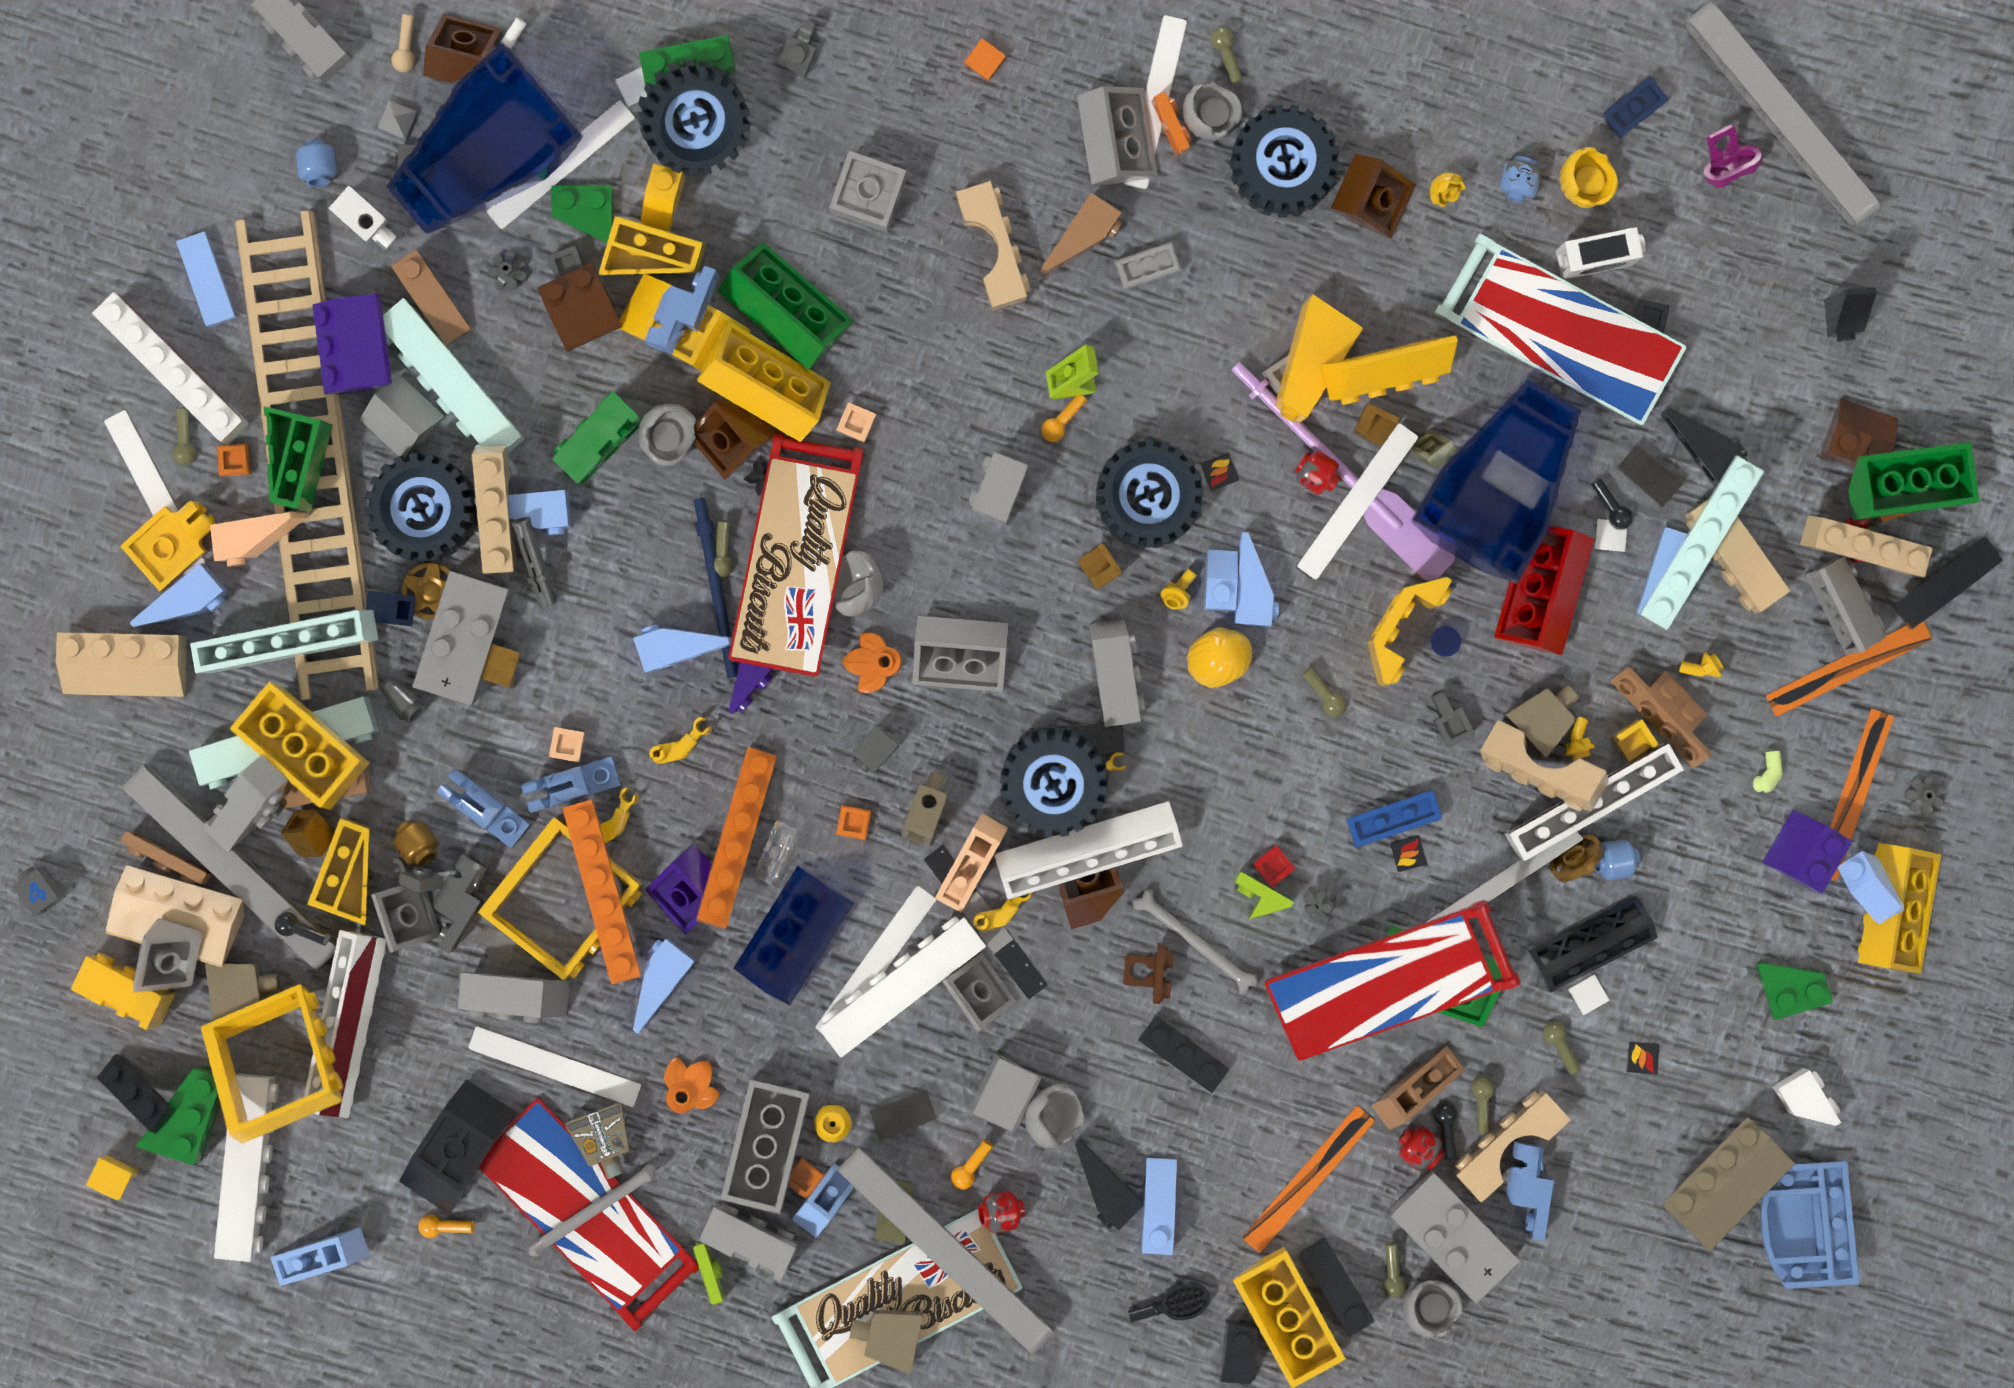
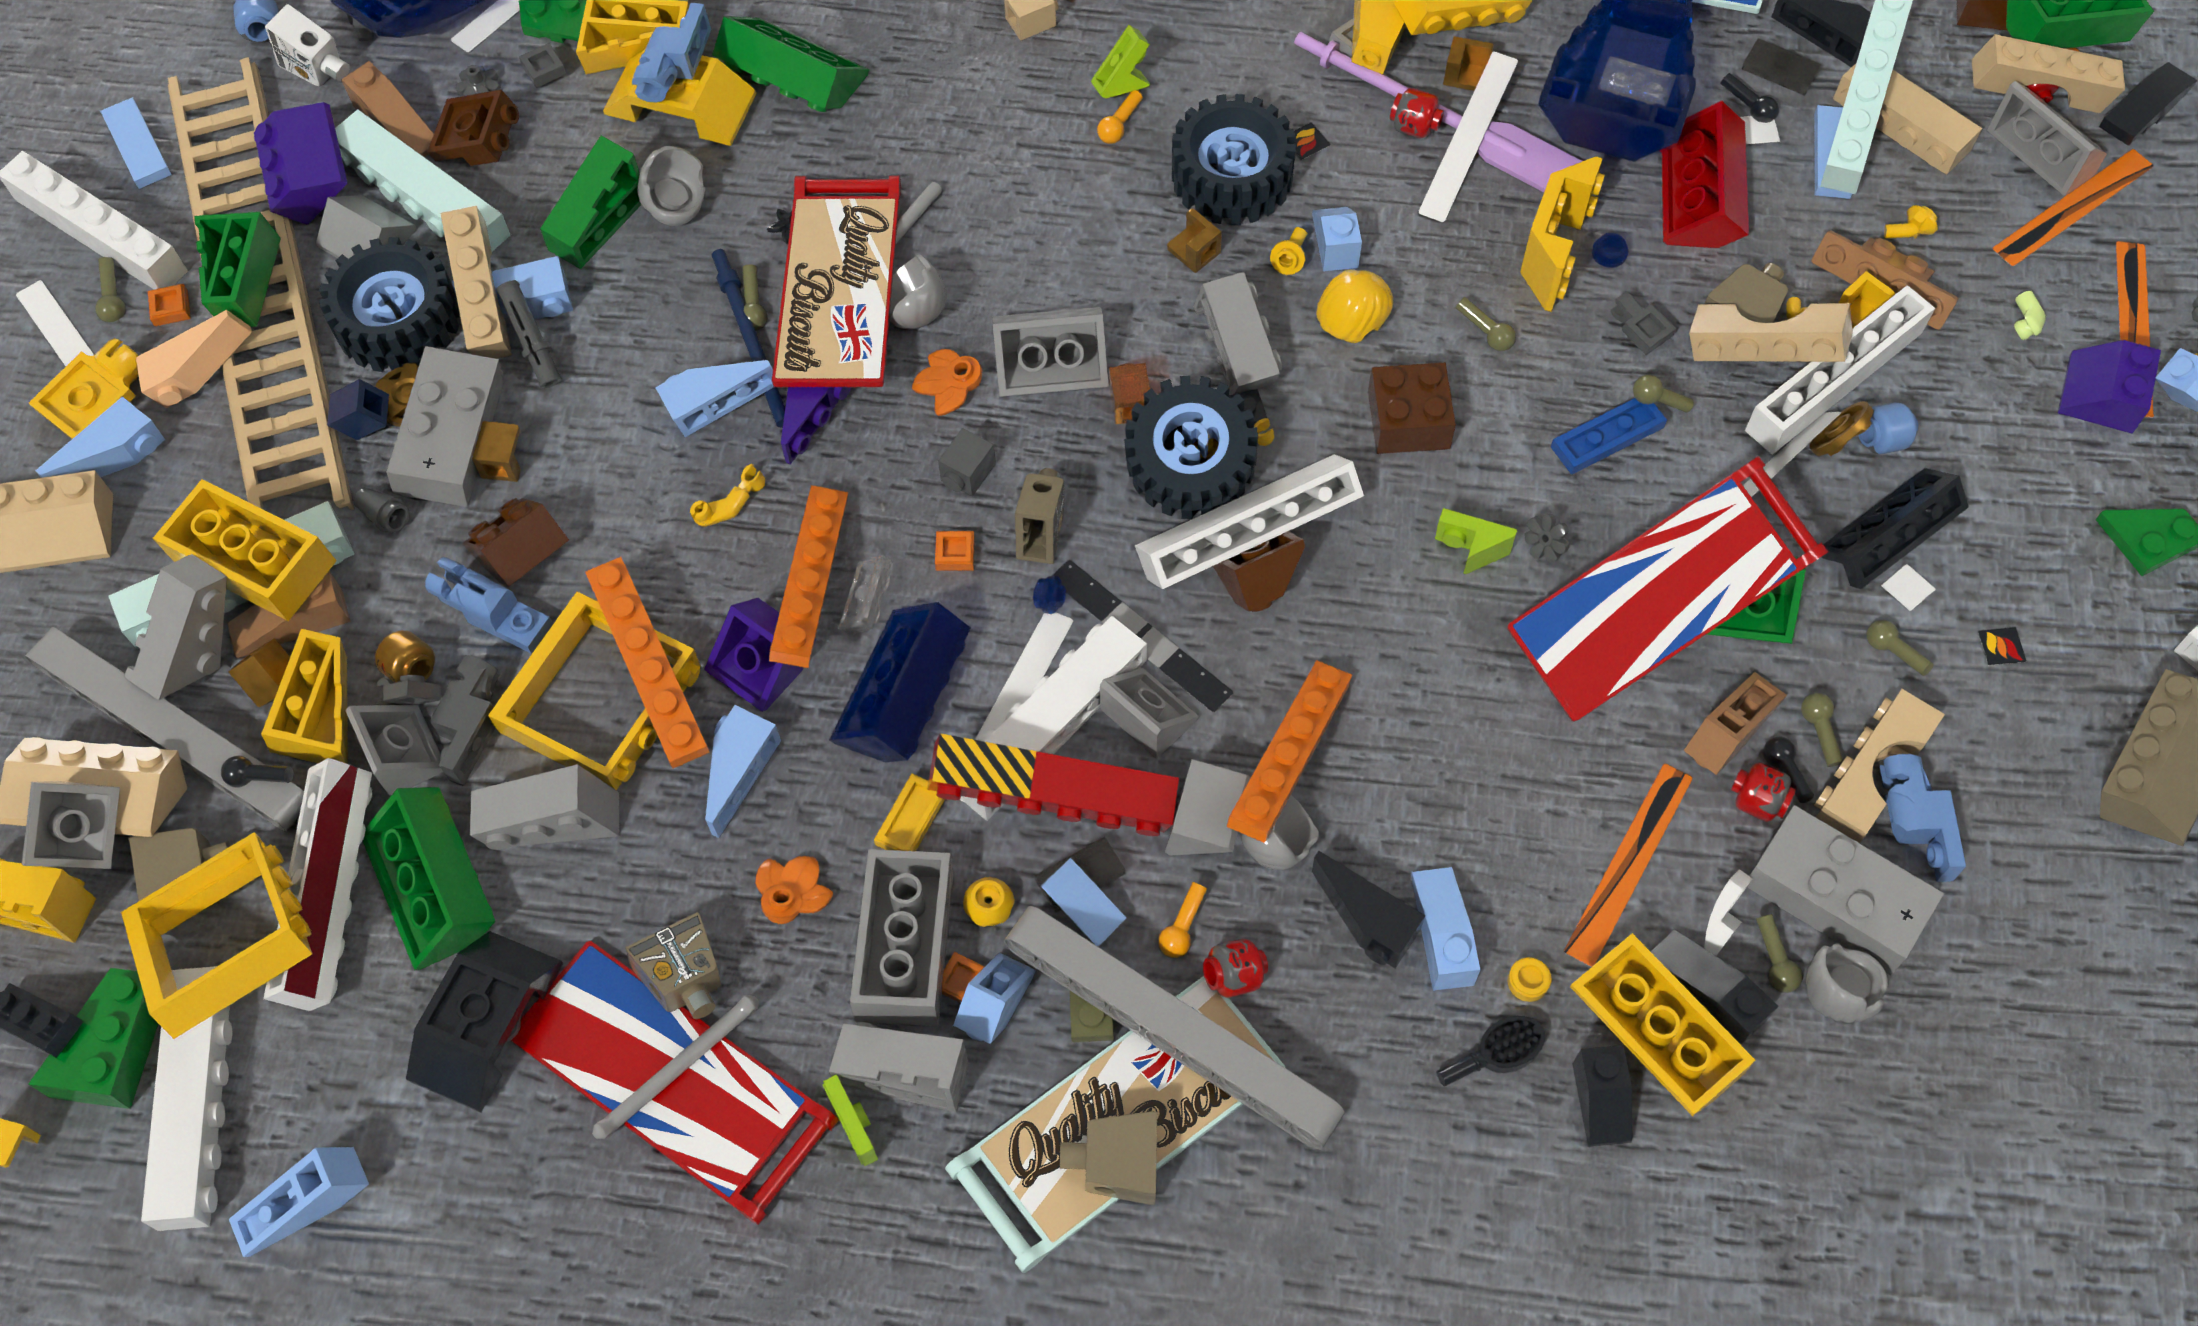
camera: 10 degrees left, 25 degrees down
medium nougat plate [120,831,212,886] -> none
light aqua brick [190,610,378,673] -> none
light orange bar [418,1214,475,1238] -> none
white sticker [468,1027,641,1107] -> none
medium blue plate [522,757,622,813] -> none
reddish brown slope [537,263,622,352] -> none
light nougat plate [549,727,585,762] -> none
yellow arm [600,787,639,844] -> none
reddish brown slope [693,400,775,480] -> none
yellow slope [697,321,831,442] -> none
light nougat plate [836,402,877,443] -> none
light nougat slope [935,813,1008,912] -> none
light grey container [969,452,1028,526] -> none
yellow arm [973,892,1033,932] -> none
reddish brown bracket [1123,943,1174,1004] -> none
light grey piece [1133,888,1259,995] -> none
black plate [1138,1015,1230,1093] -> none
light blue slope [1233,532,1279,627] -> none
red plate [1252,845,1295,888] -> none
black sticker [1390,835,1427,872] -> none
olive plate [1410,429,1457,468] -> none
none -> green slope [362,787,496,970]
none -> reddish brown plate [427,89,519,166]
none -> reddish brown slope [462,498,569,587]
none -> yellow tile [874,773,945,851]
none -> light grey bar [896,182,942,244]
none -> red brick [927,733,1179,836]
none -> clear blue plate [1033,576,1066,614]
none -> light blue slope [1041,858,1126,946]
none -> clear orange brick [1109,363,1150,424]
none -> orange plate [1227,660,1352,843]
none -> reddish brown brick [1368,362,1456,454]
none -> yellow tile [1507,957,1551,1002]
none -> olive bar [1633,375,1694,412]
none -> white slope [1704,869,1753,956]

